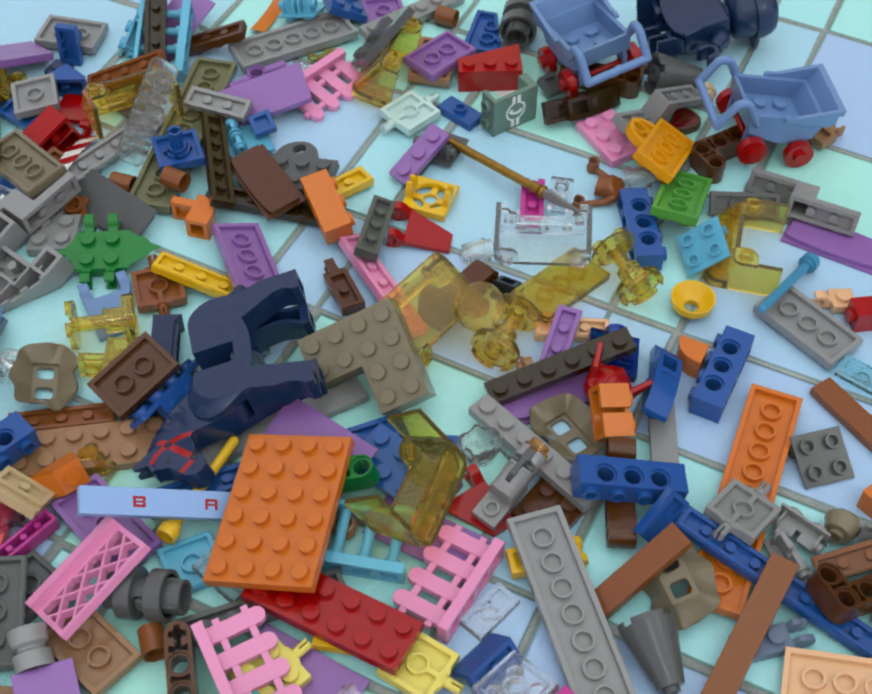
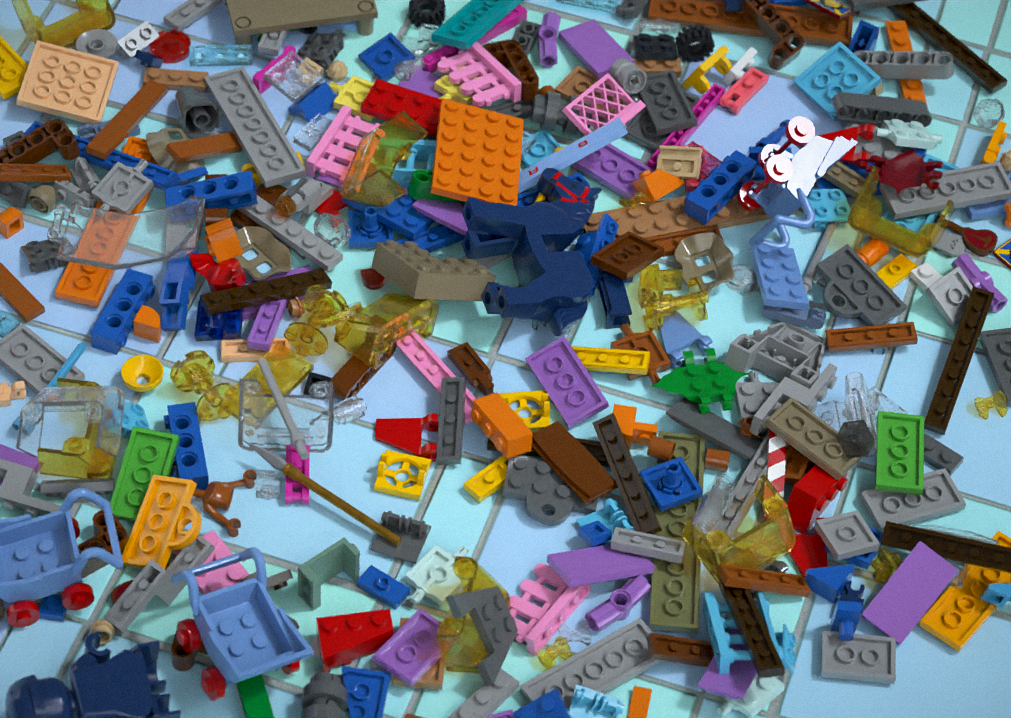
camera: 170 degrees right, 0 degrees up
medium lavender plate [389,123,450,187] -> none
dark grey cone [644,52,703,95] -> none
none -> clear windscreen [16,385,125,458]
none -> clear windscreen [47,196,206,270]
none -> light grey bar [258,358,309,460]
none -> clear red tile [360,268,385,290]
none -> yellow piece [499,390,551,432]

